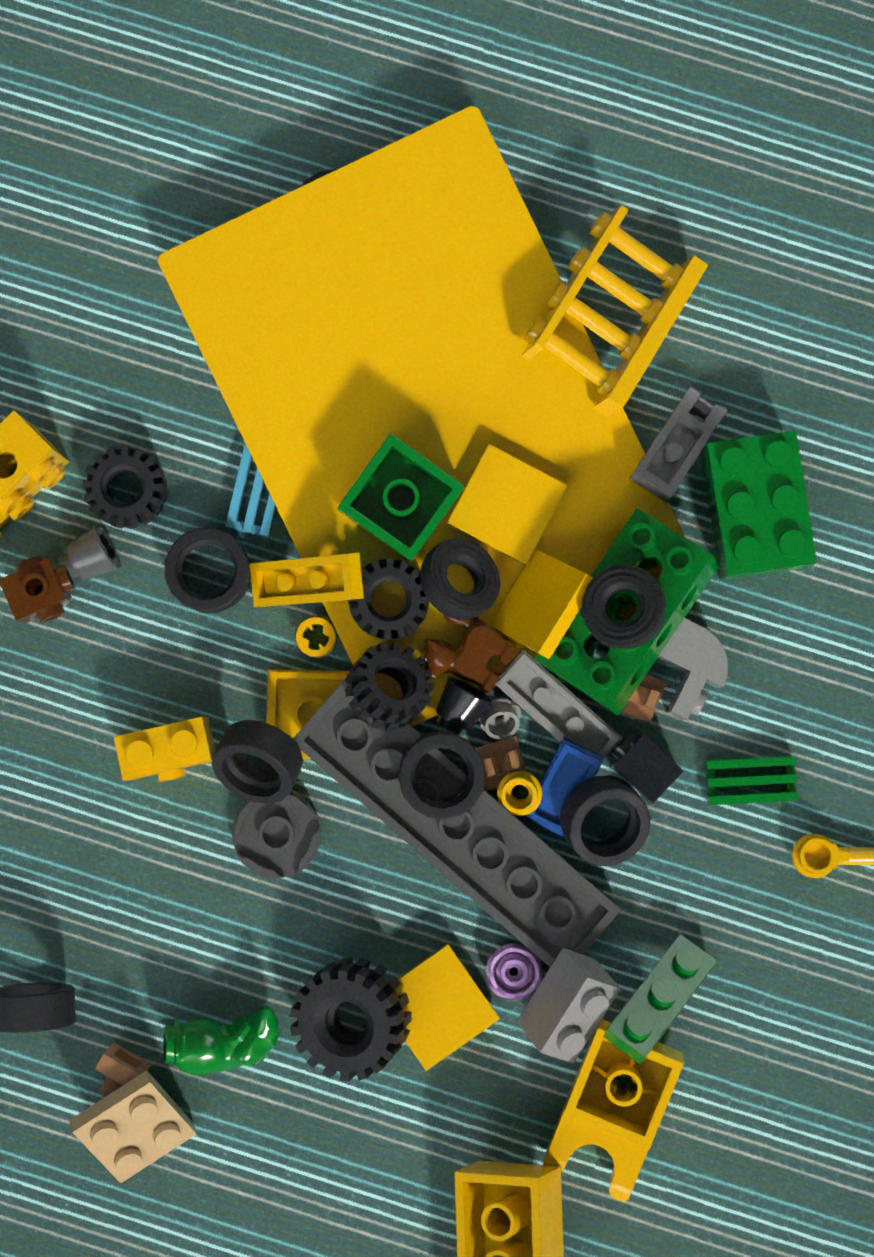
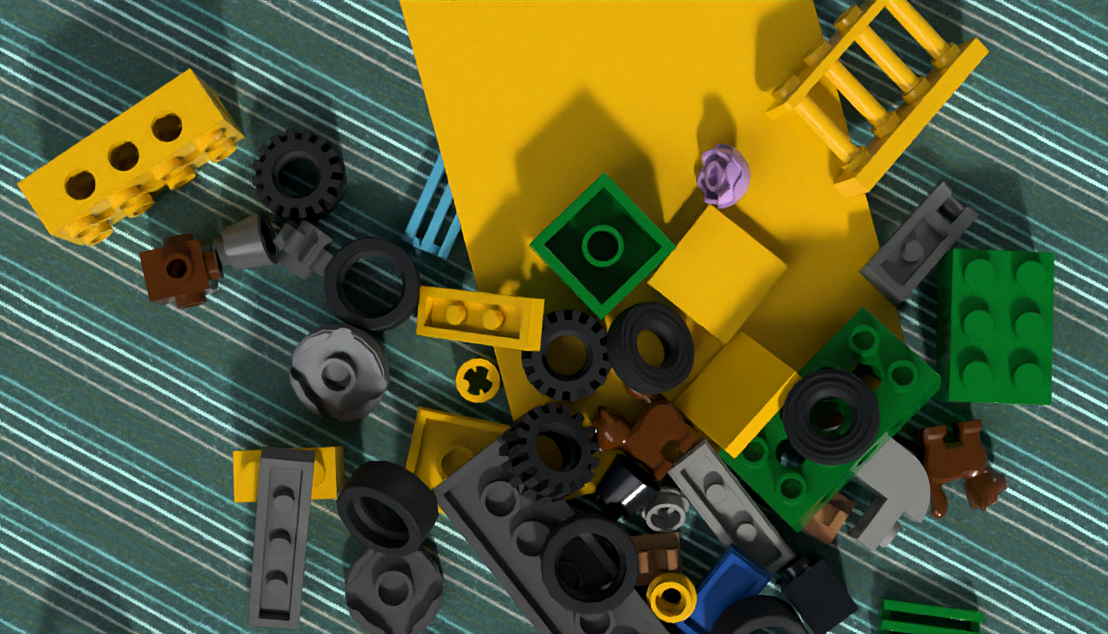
camera: 10 degrees right, 0 degrees up
none -> dark grey plate [248,446,316,629]
none -> dark grey gear [272,219,334,281]
none -> dark grey tile [290,323,390,422]
none -> lavender plate [696,144,751,209]
none -> reddish brown animal [913,419,1007,519]

